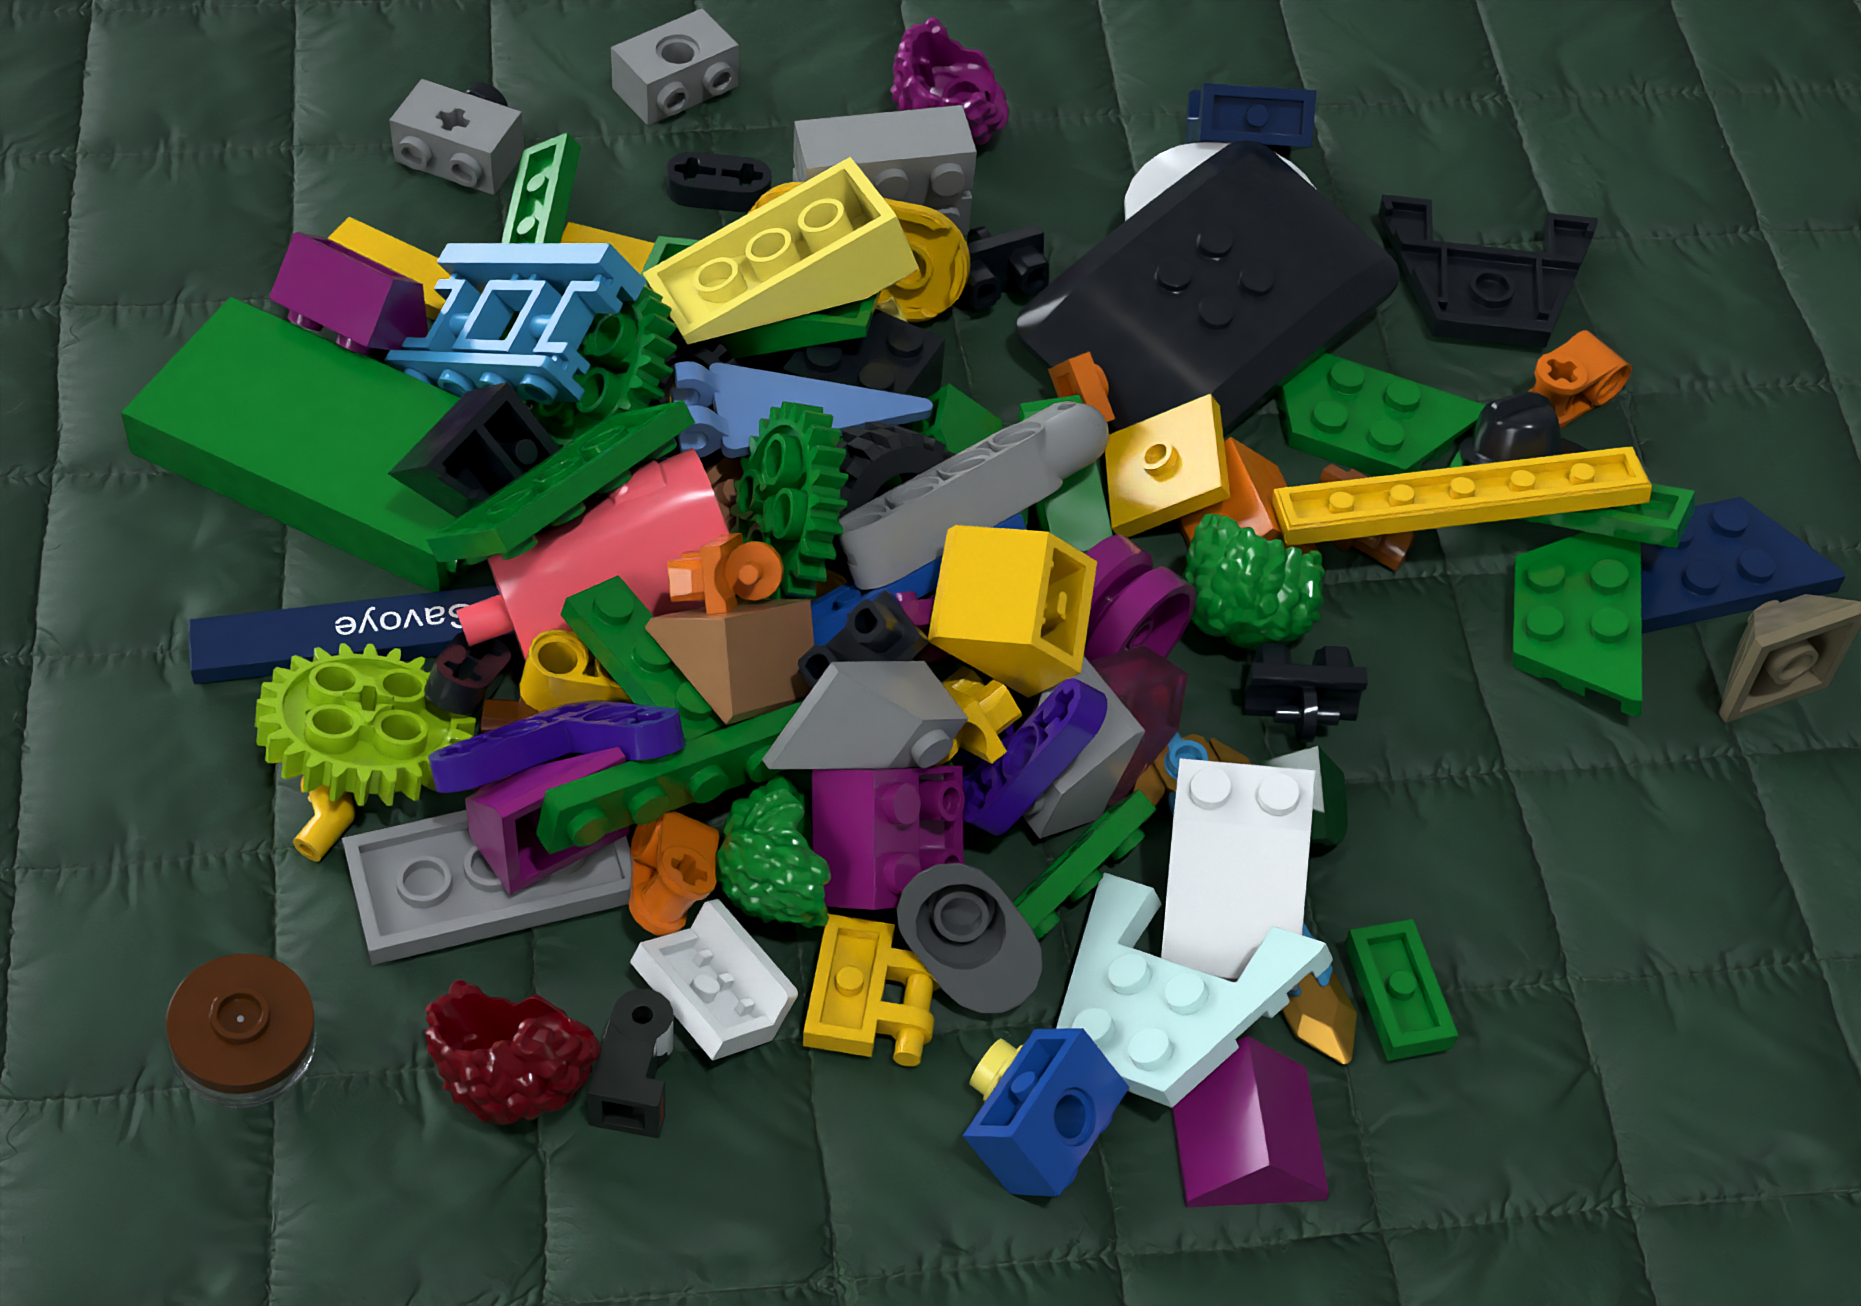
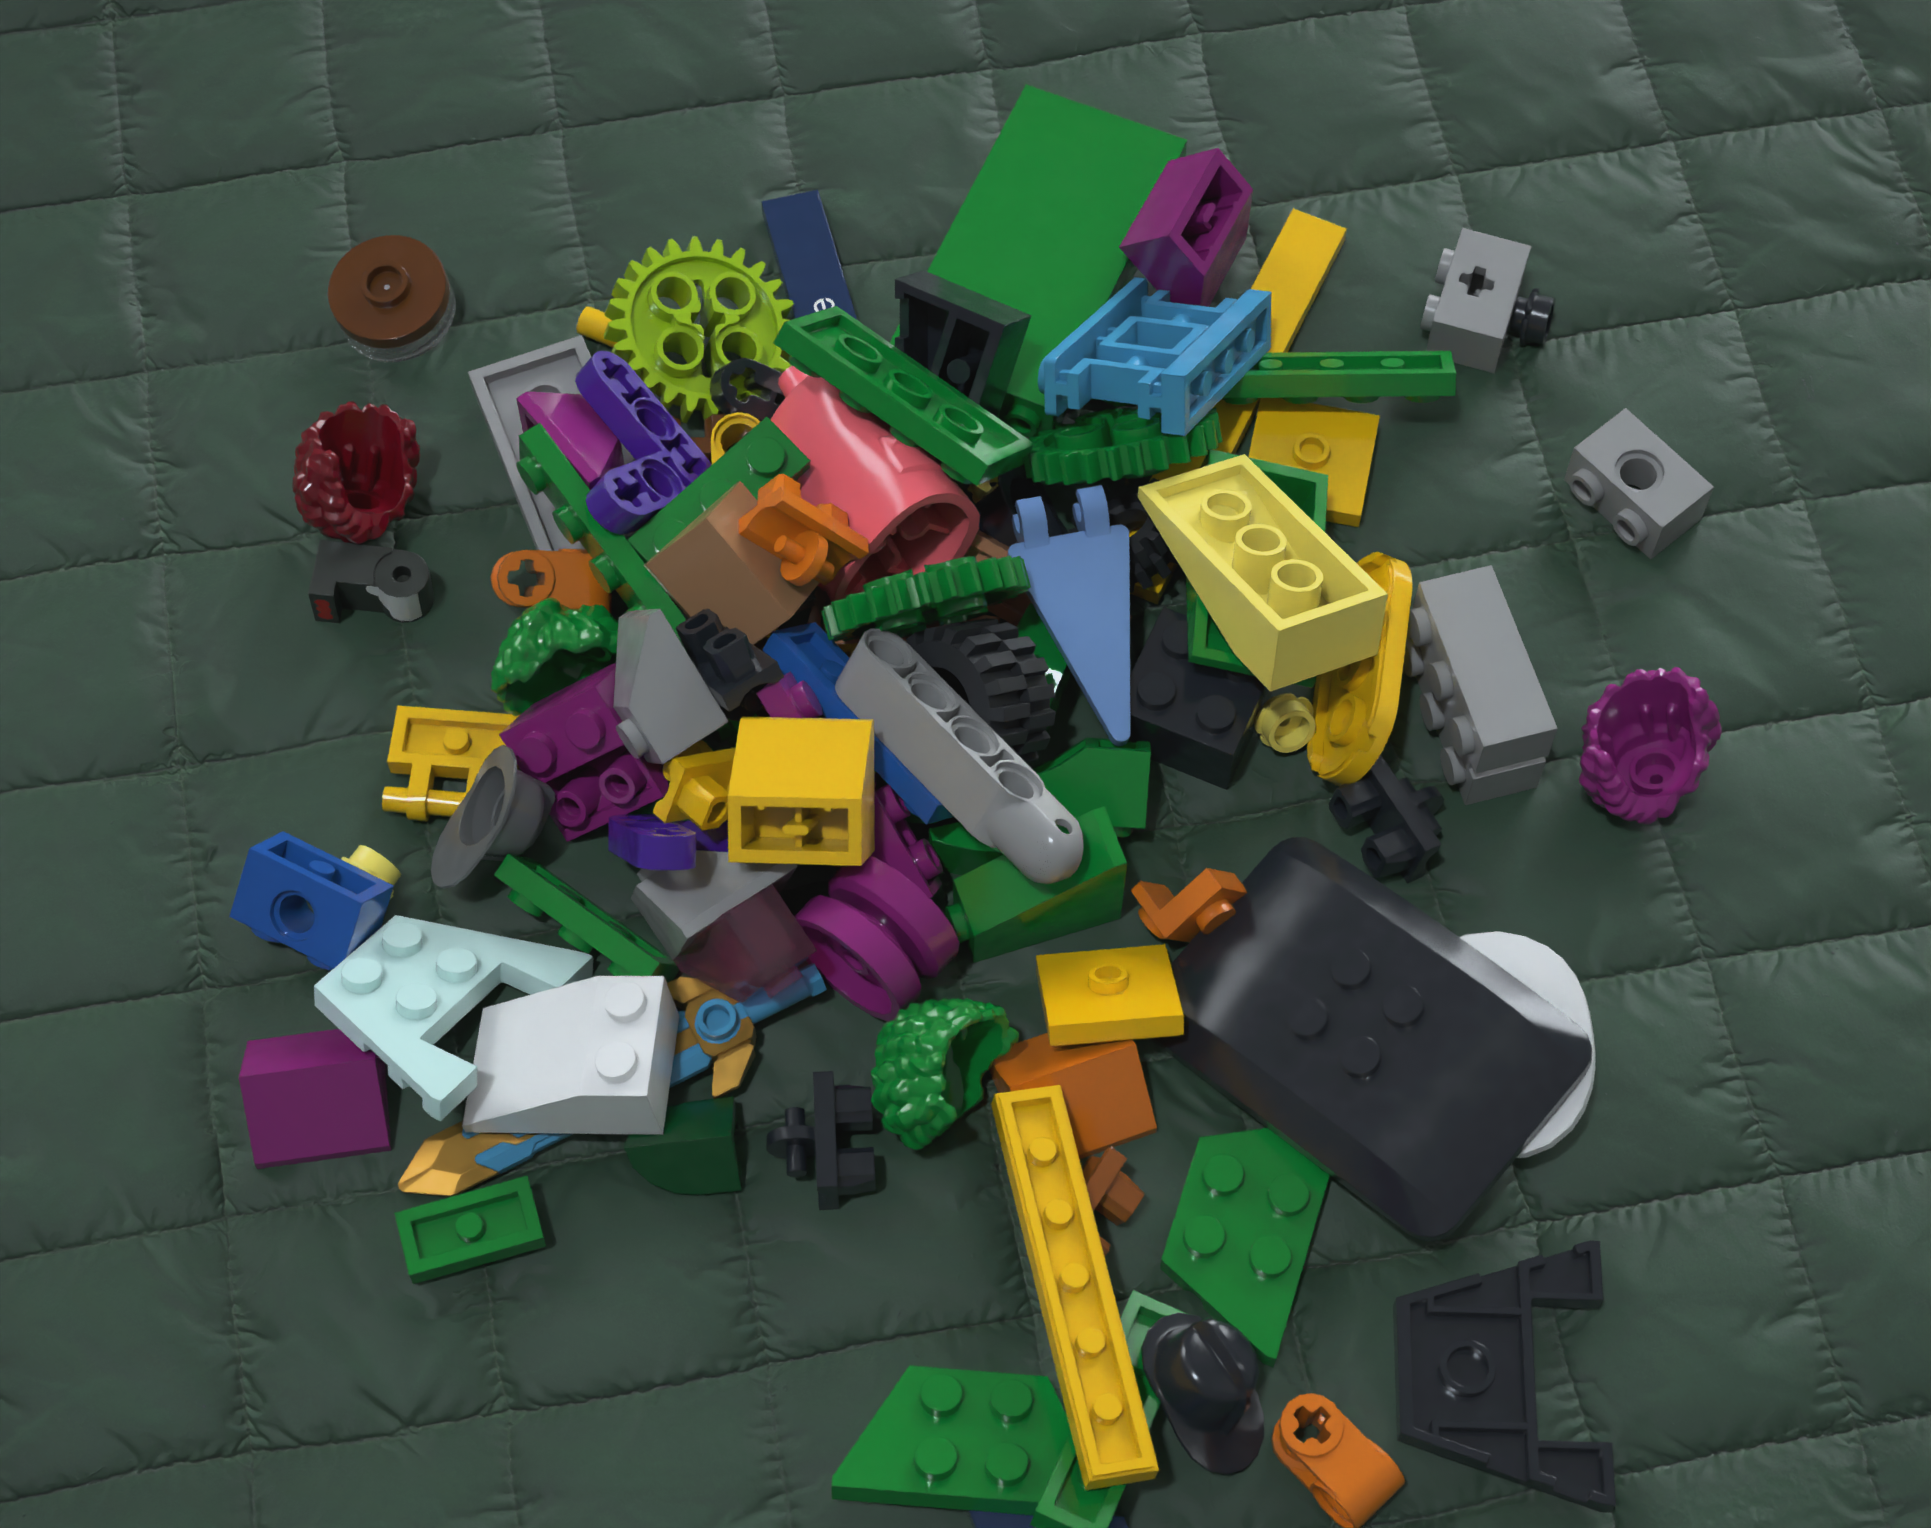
camera: 90 degrees right, 10 degrees up
white bracket [630,899,798,1061] -> none
black beam [666,152,772,213] -> none
dark blue panel [1185,83,1317,151] -> none

